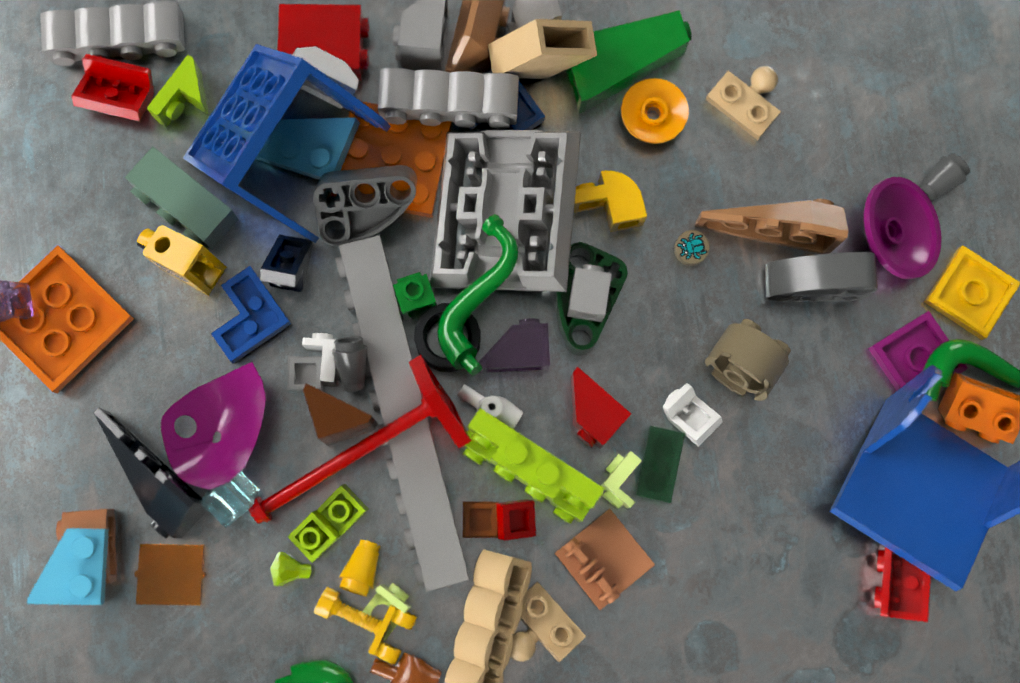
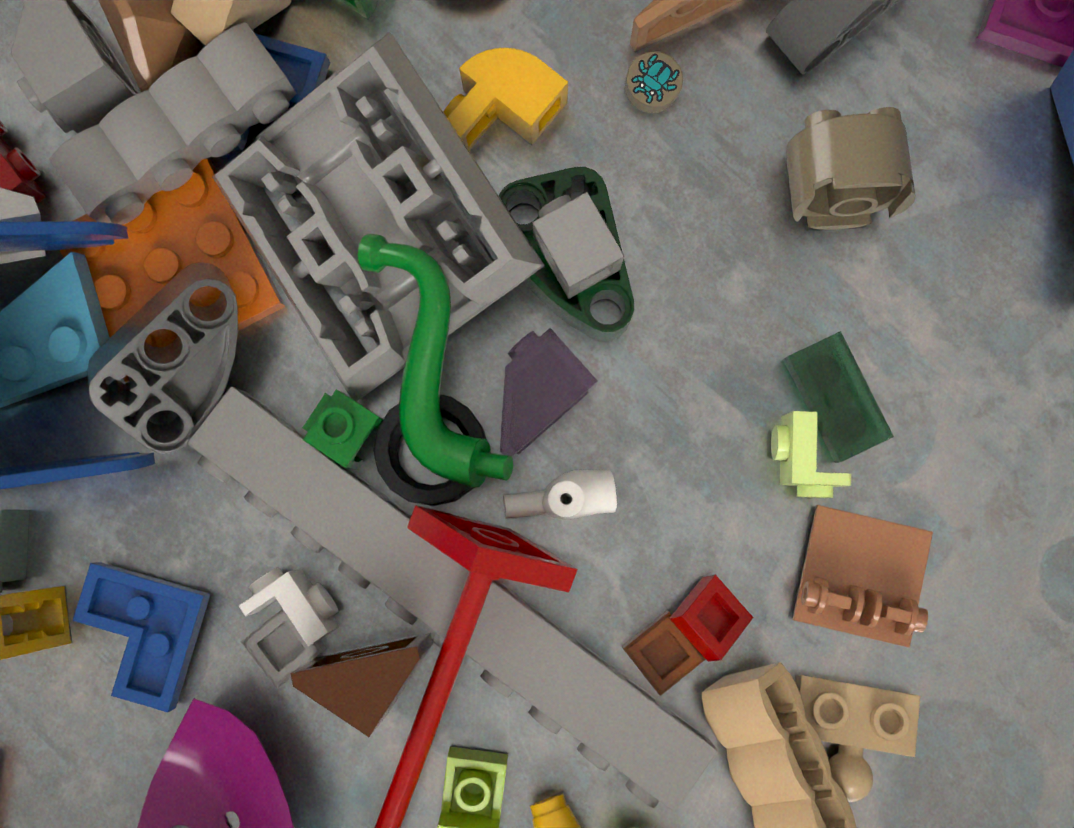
camera: 25 degrees left, 5 degrees up
black slope [260,234,313,292] -> none
dark grey cone [332,336,368,392] -> none
lime bracket [463,408,605,524] -> none
red slope [571,367,631,449] -> none
white bracket [663,383,723,447] -> none

